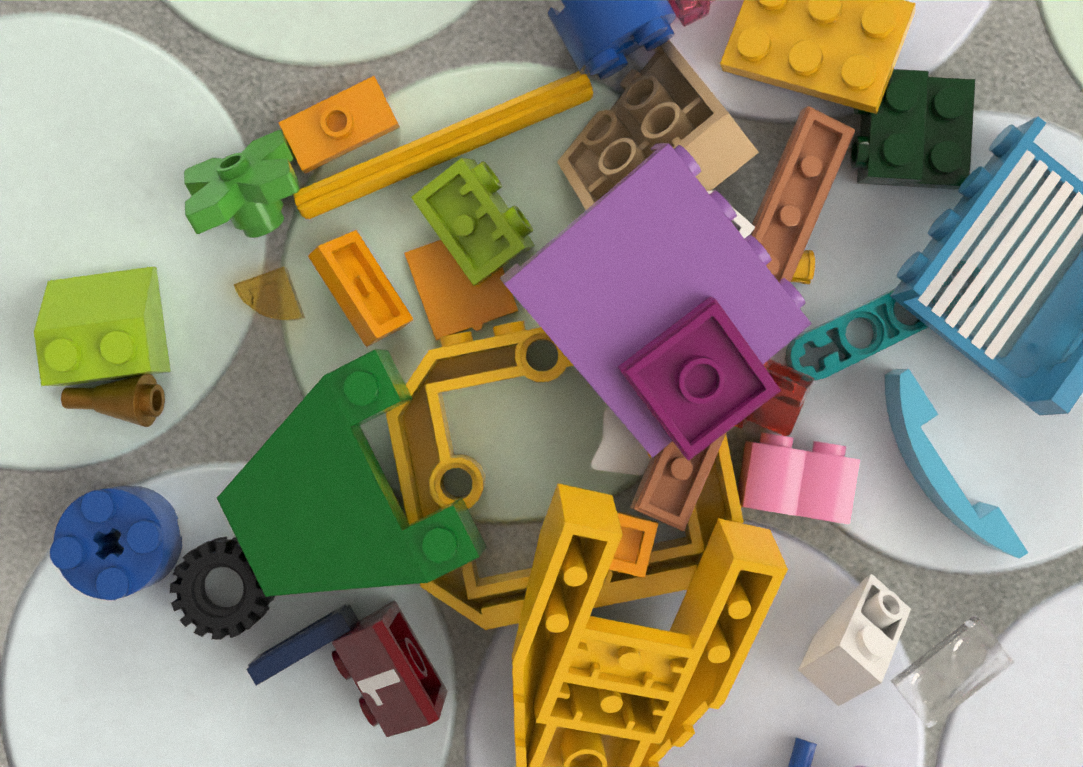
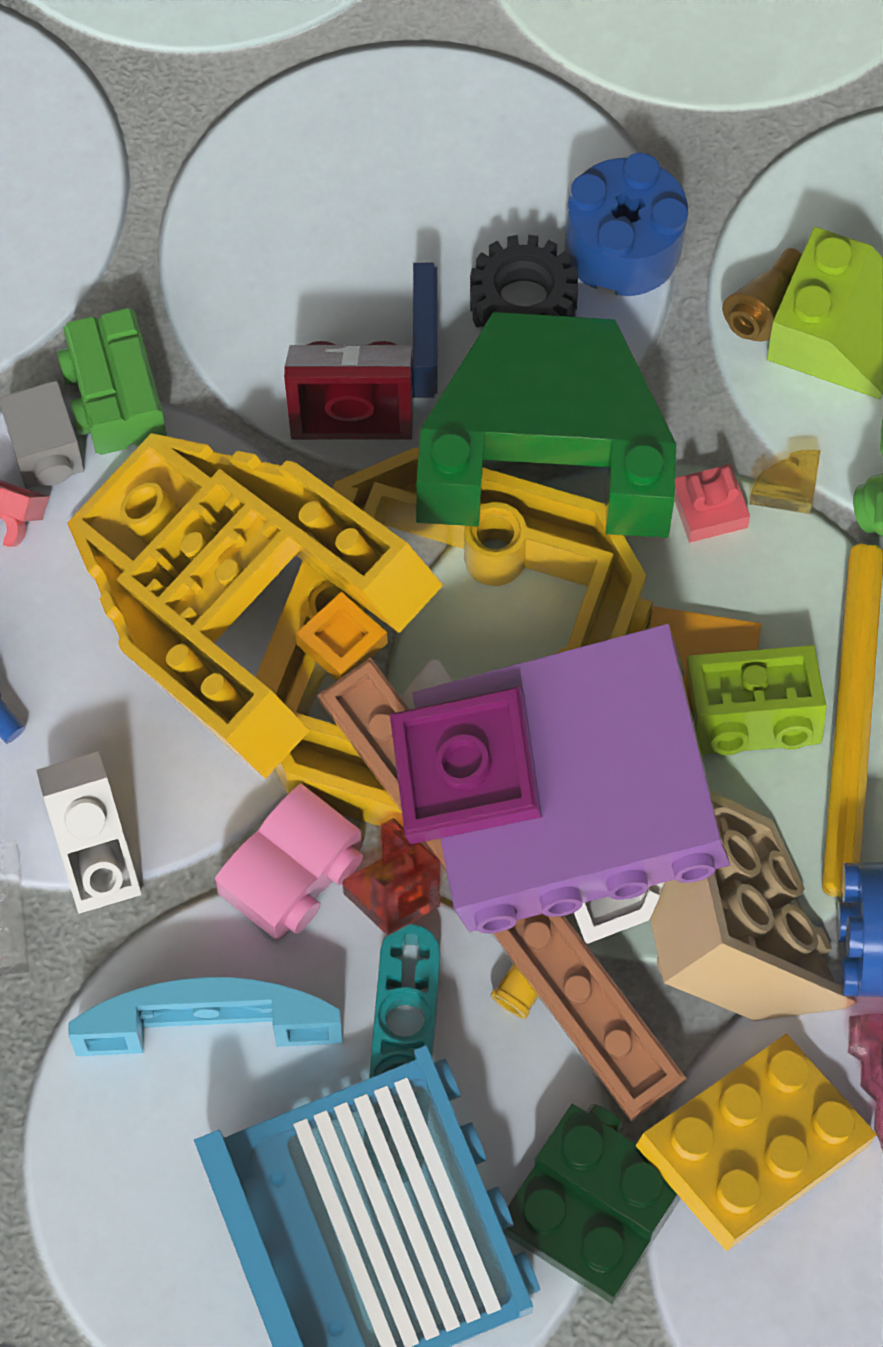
camera: 120 degrees right, 25 degrees down
light orange plate [308,230,414,347] -> none
none -> coral tile [674,464,750,543]

